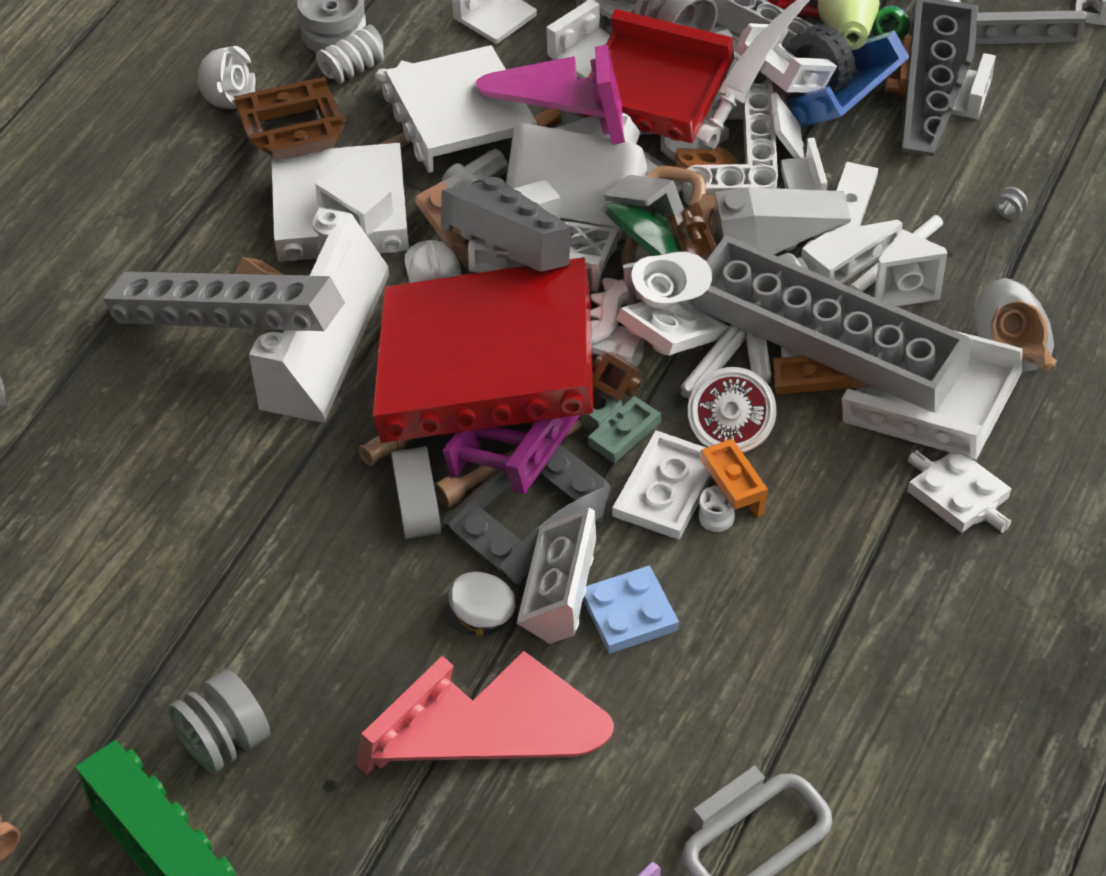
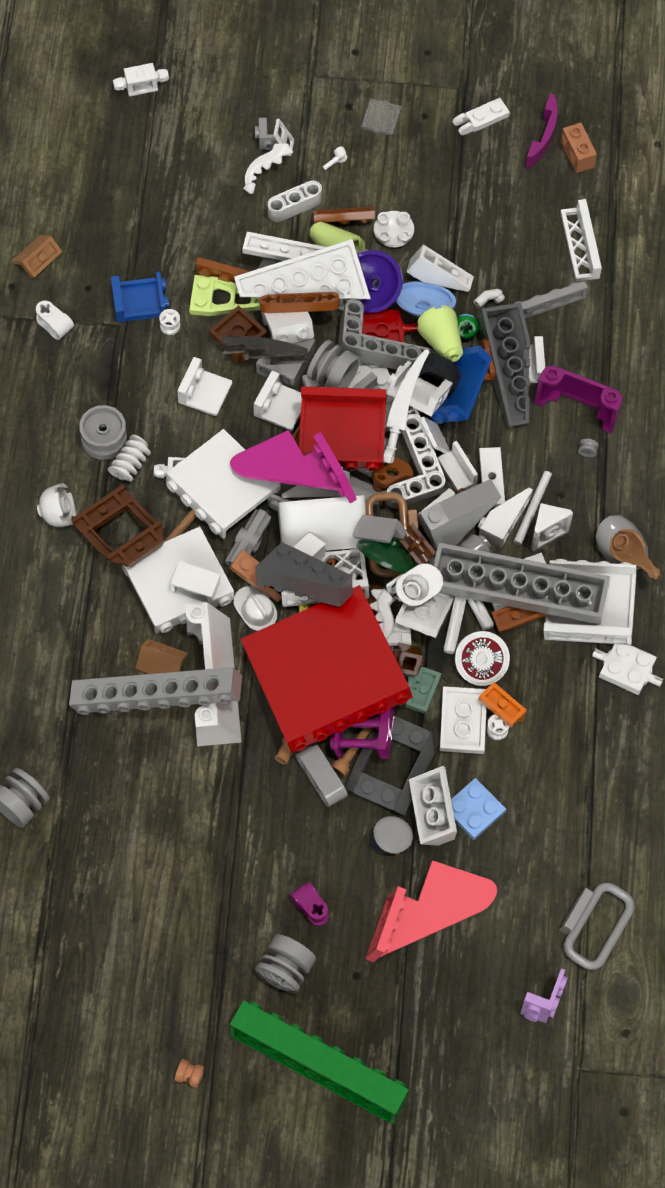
camera: 25 degrees left, 15 degrees up
none -> magenta piece [289,881,329,926]
none -> magenta windscreen [534,366,625,434]

